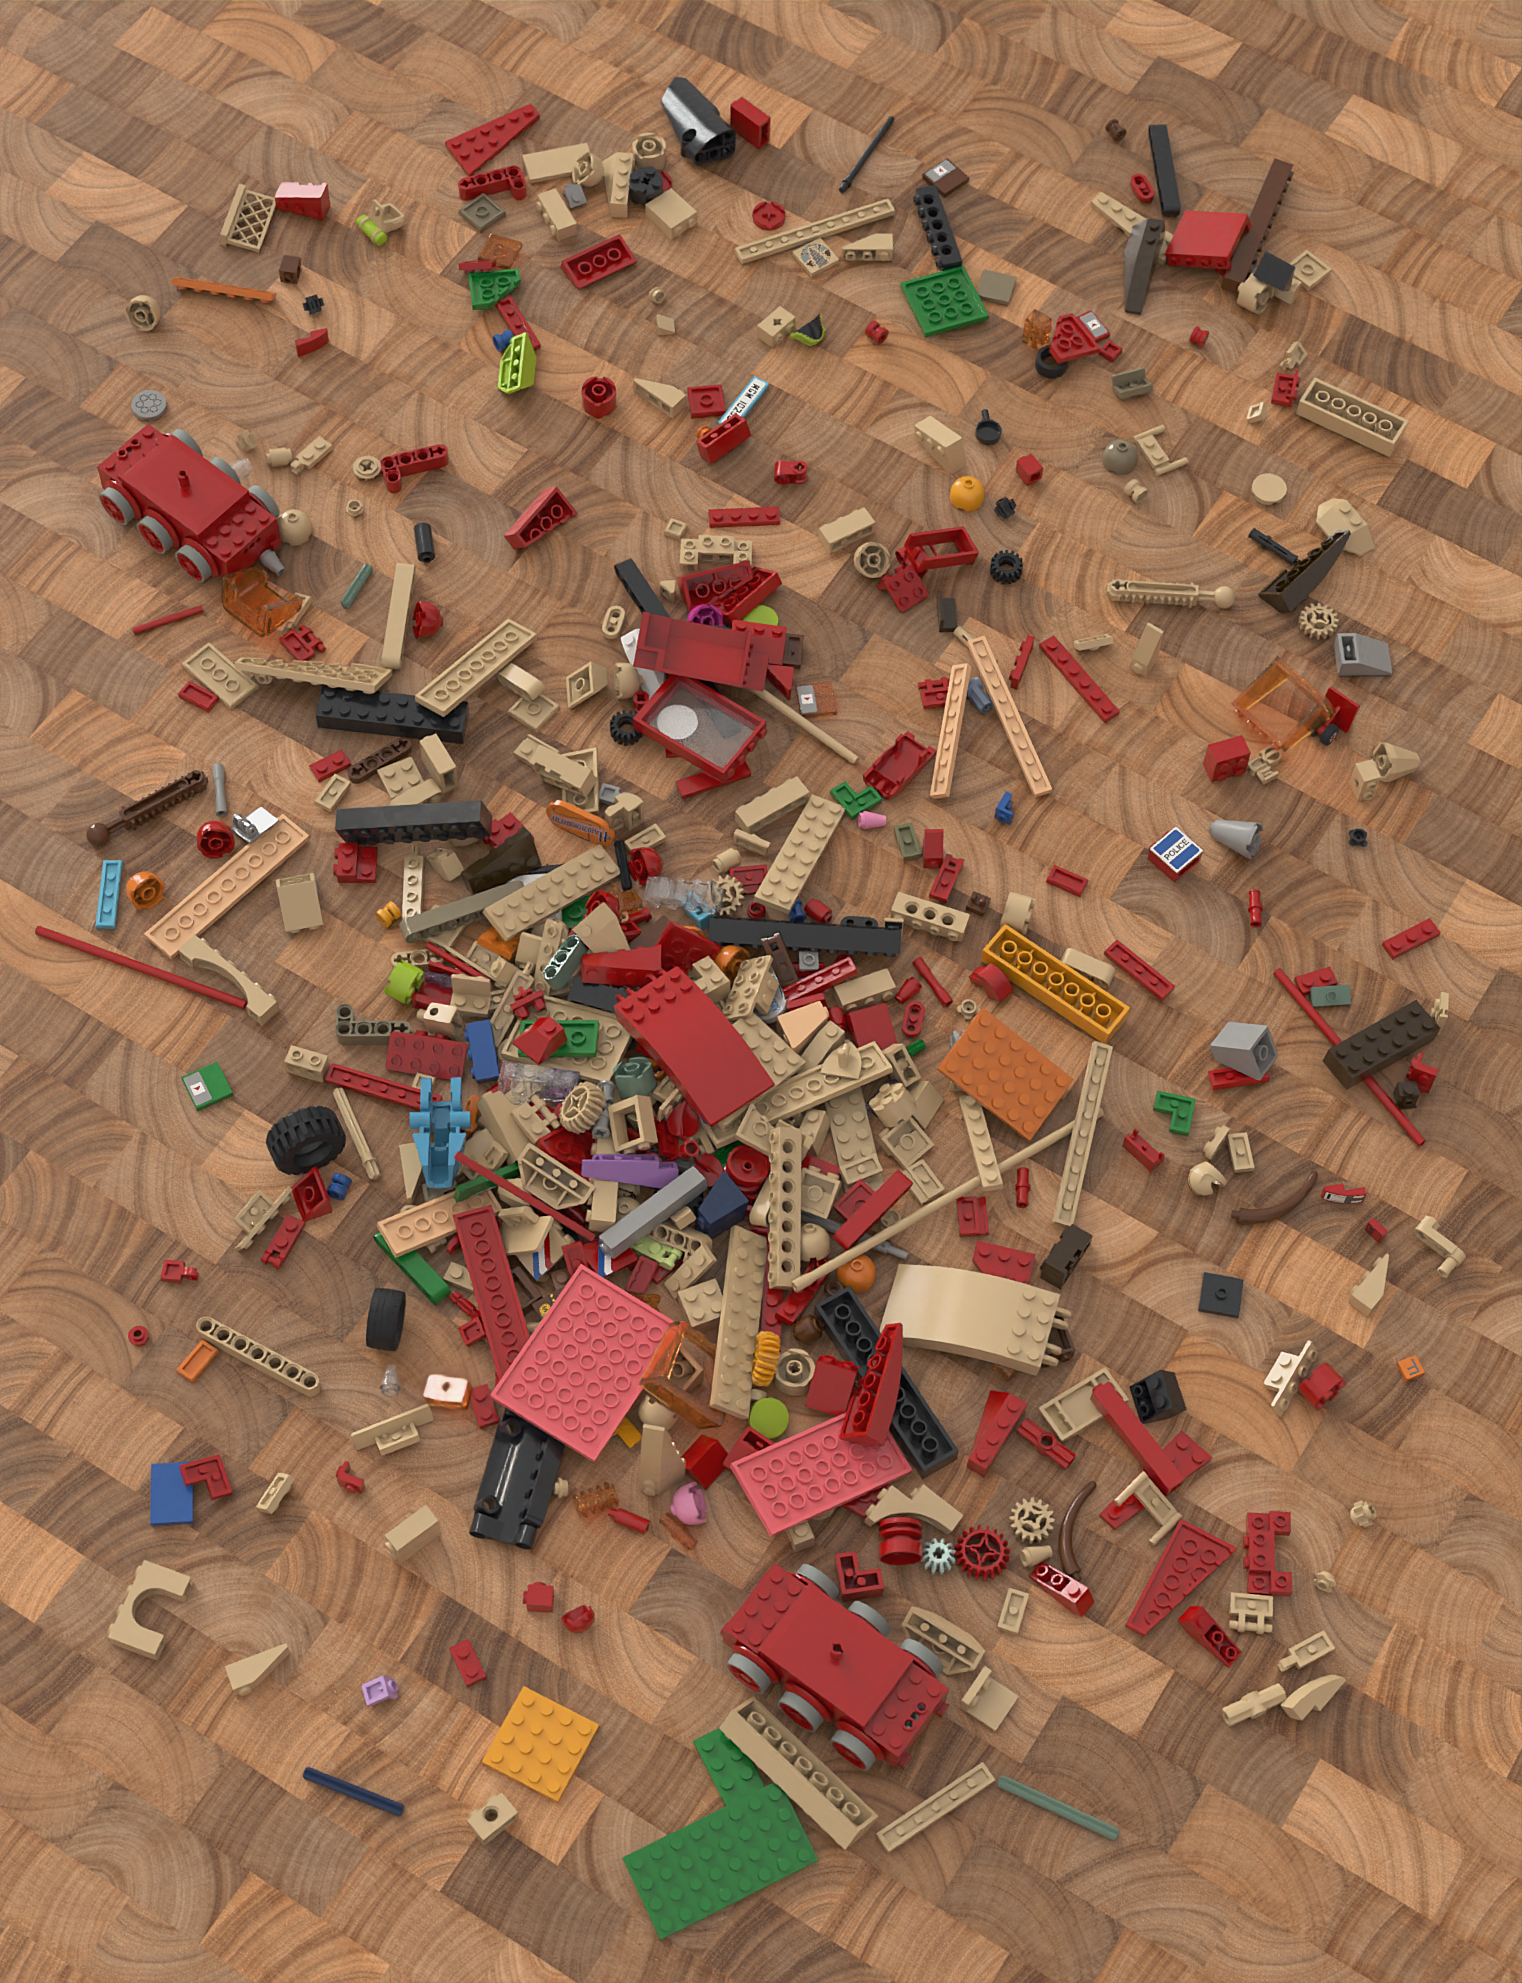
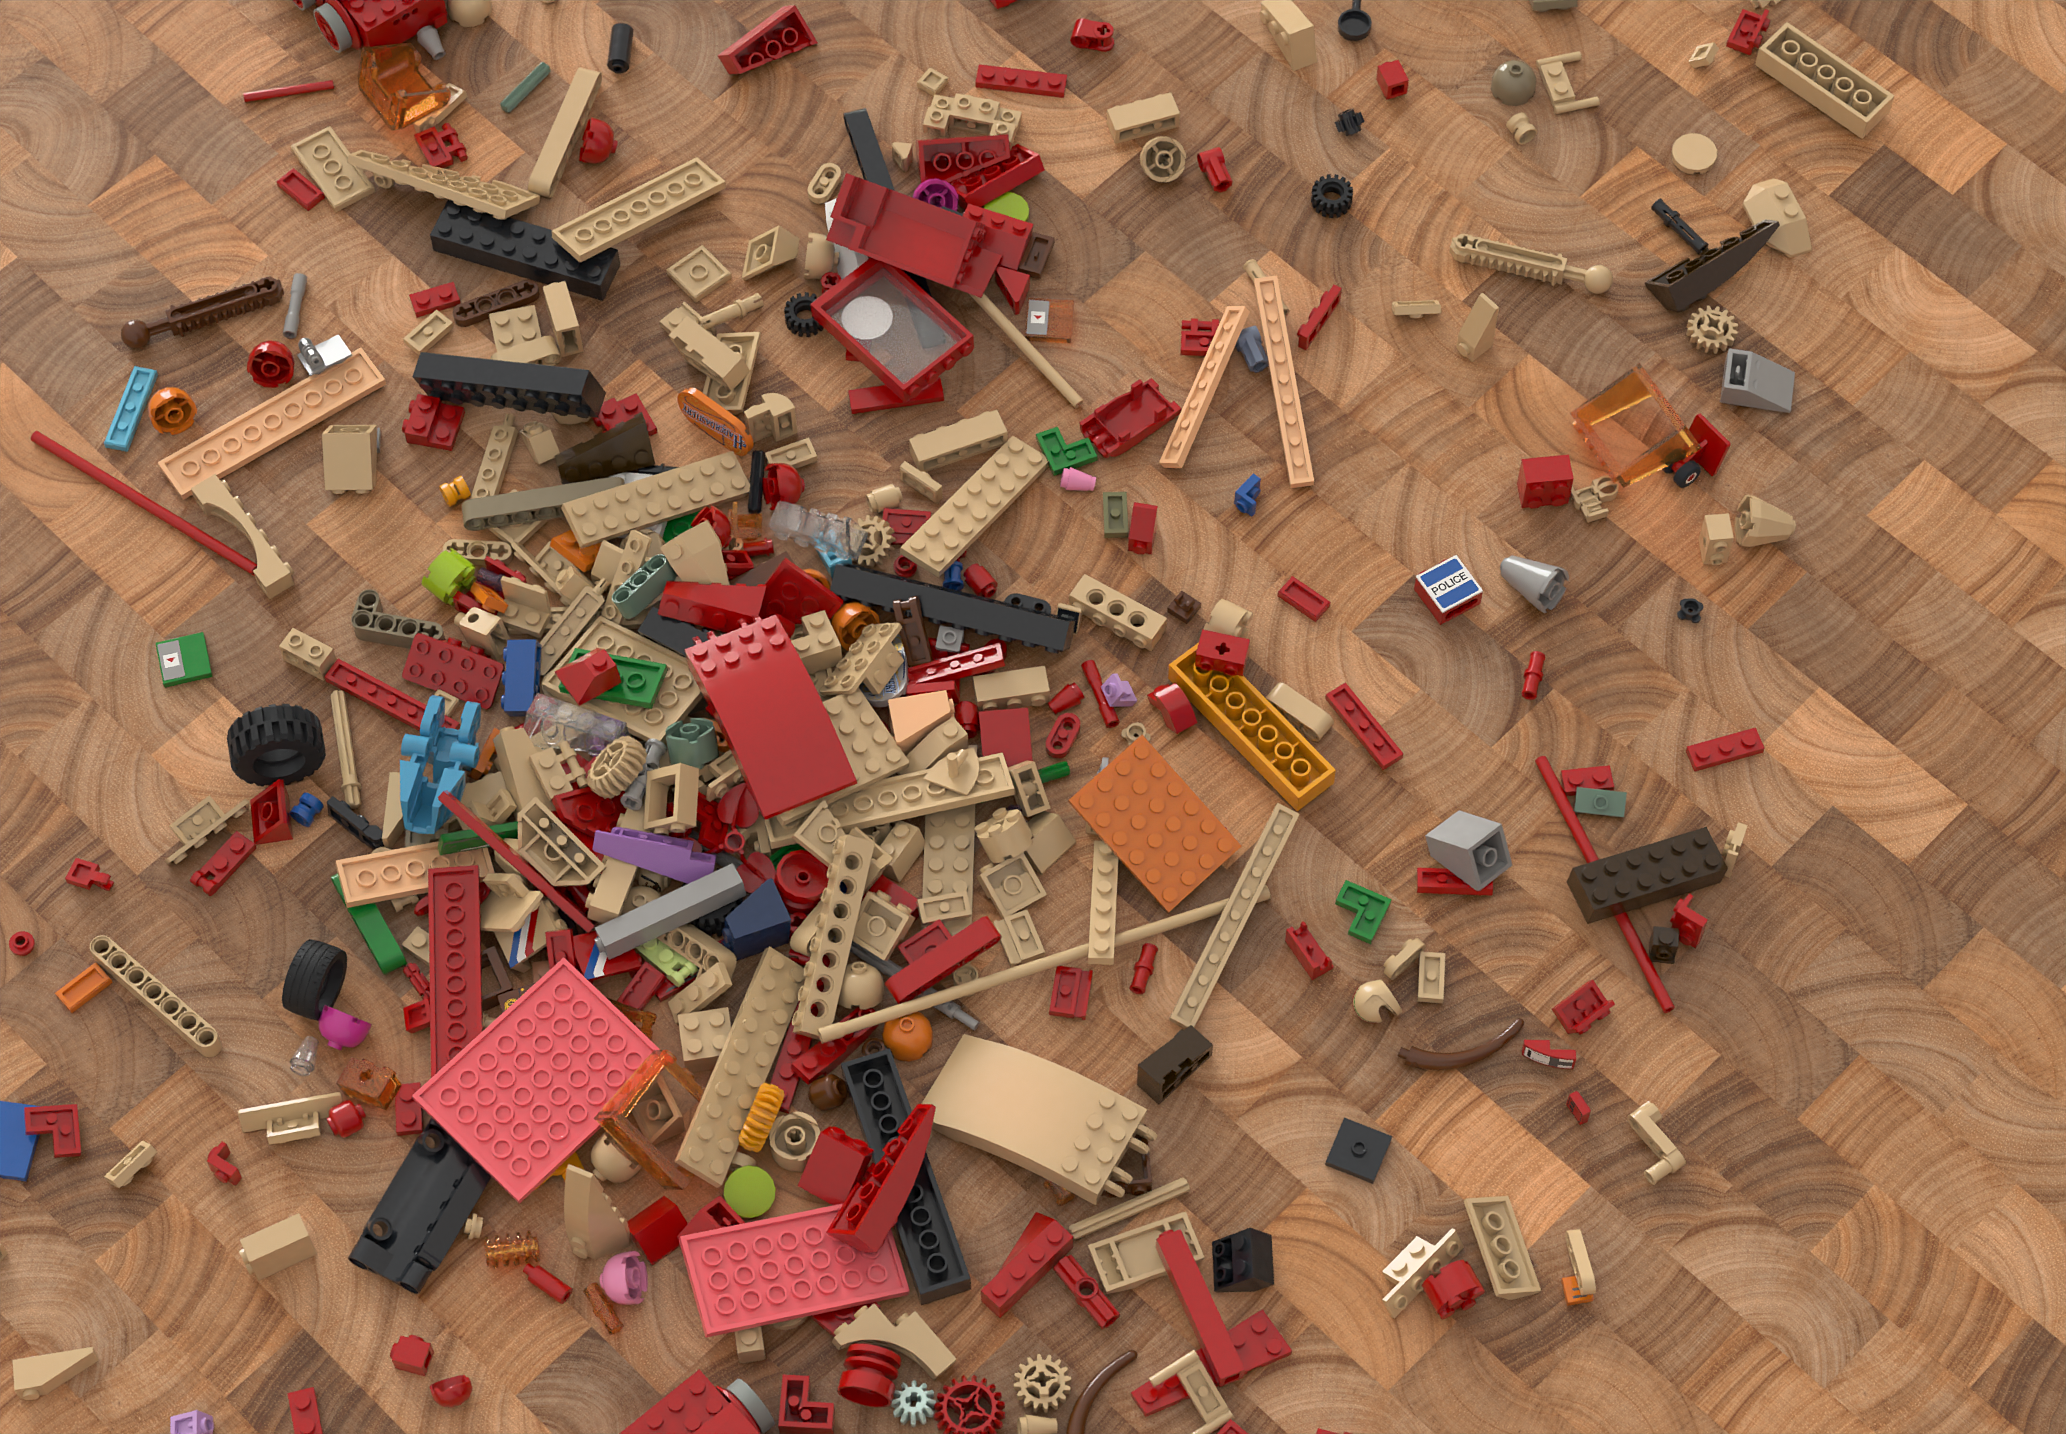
camera: 15 degrees right, 0 degrees up
red bar [426,942,492,982] -> none
tan beam [497,663,545,702] -> none
red hips [510,986,546,1021] -> none
light grey plate [599,783,631,806] -> none
tan slope [670,1206,696,1230] -> none
red bracket [876,564,928,612] -> none
red door [904,526,979,572] -> none
red plate [929,854,965,903] -> none
dark brown panel [936,591,957,632] -> none
light orange cylinder [949,476,985,512] -> none
red plate [972,1240,1036,1285] -> none
red plate [1039,635,1120,723] -> none
tan slope [1348,1254,1389,1317] -> none
none -> dark pink cylinder [319,1005,372,1050]
none -> red head [326,1100,366,1138]
none -> black hinge [327,796,384,850]
none -> orange plate [470,582,508,613]
none -> tan pin [696,293,764,330]
none -> tan axle [1069,1178,1190,1240]
none -> lavender bracket [1101,674,1137,707]
none -> red brick [1195,629,1250,676]
none -> tan slope [1464,1196,1541,1300]
none -> red bracket [1551,980,1615,1035]
none -> tan beam [1566,1229,1596,1295]

